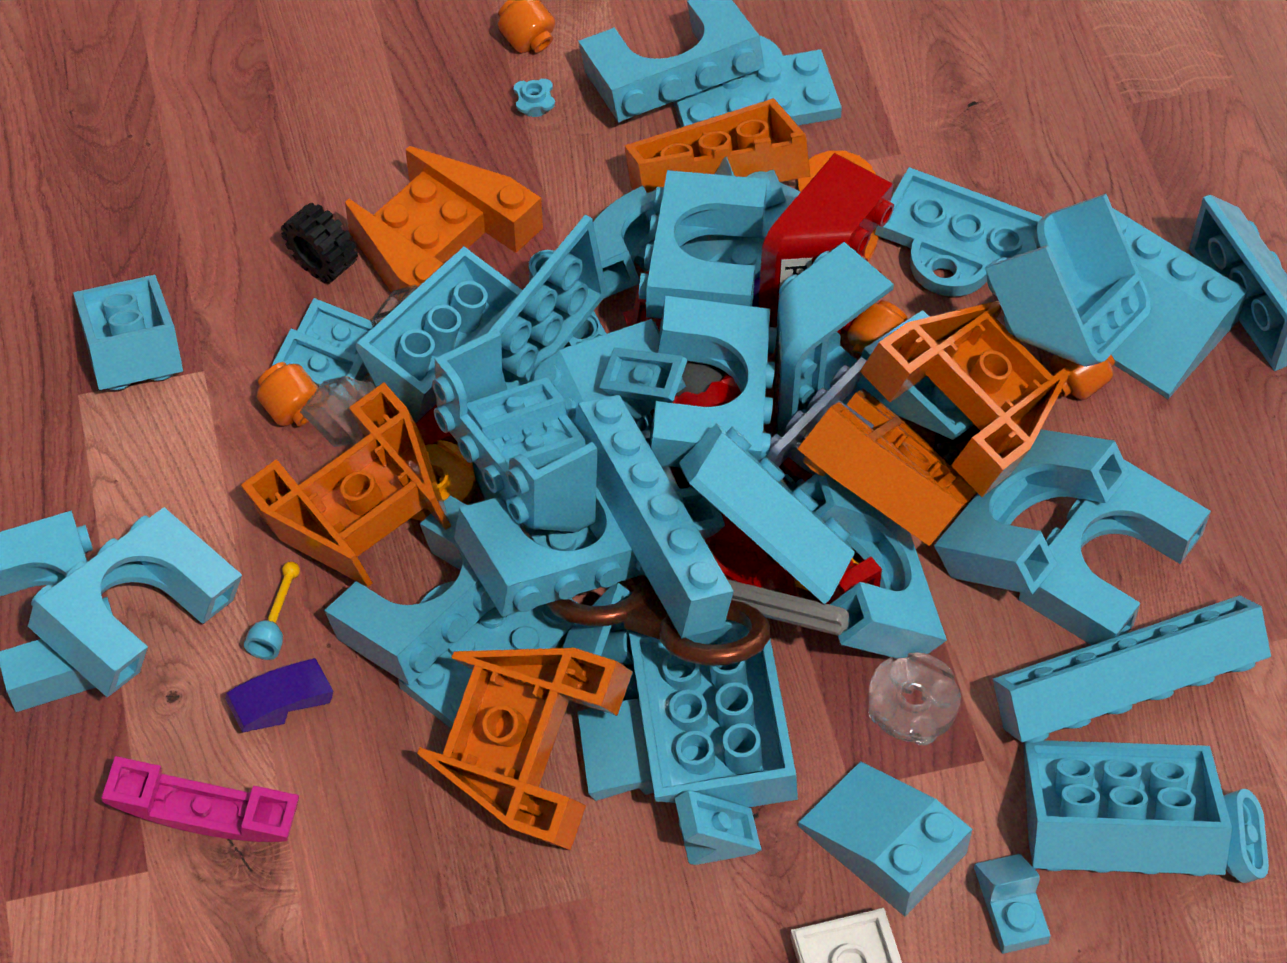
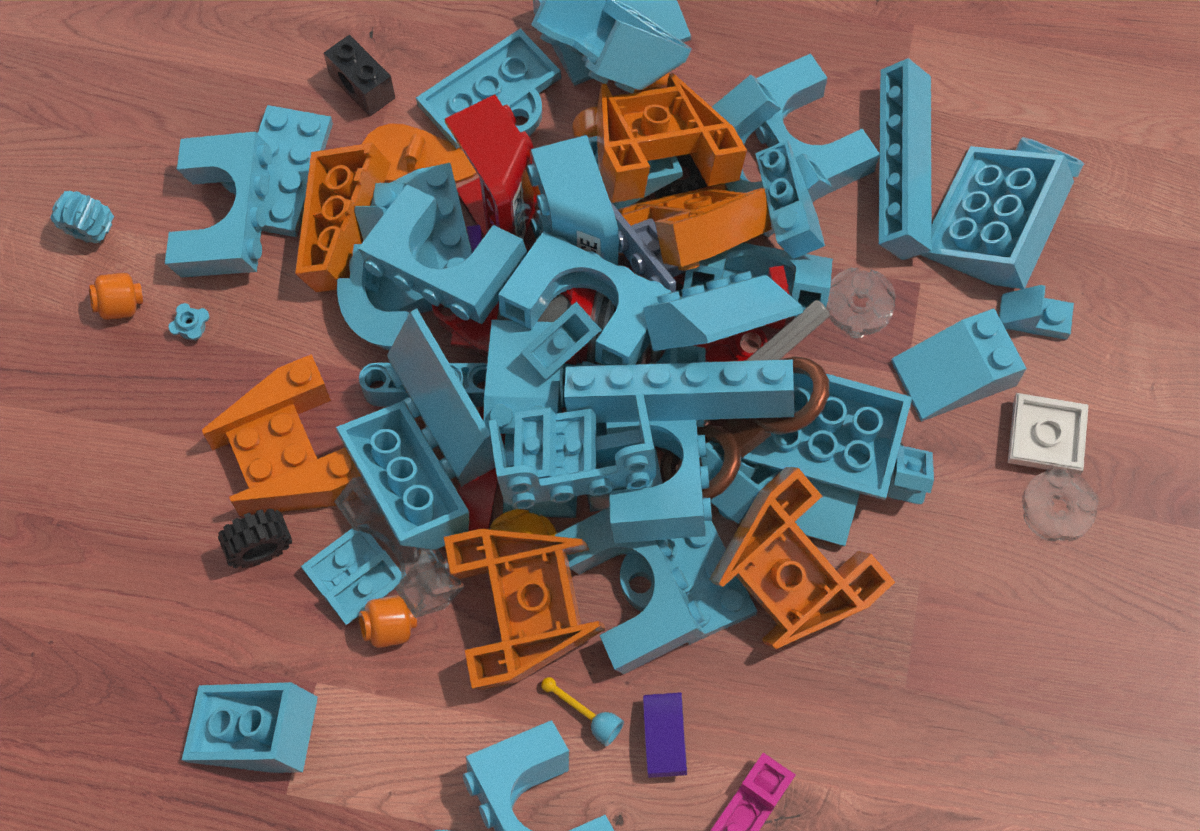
camera: 65 degrees left, 10 degrees up
none -> black brick [323,34,395,117]
none -> medium azure slope [755,140,825,259]

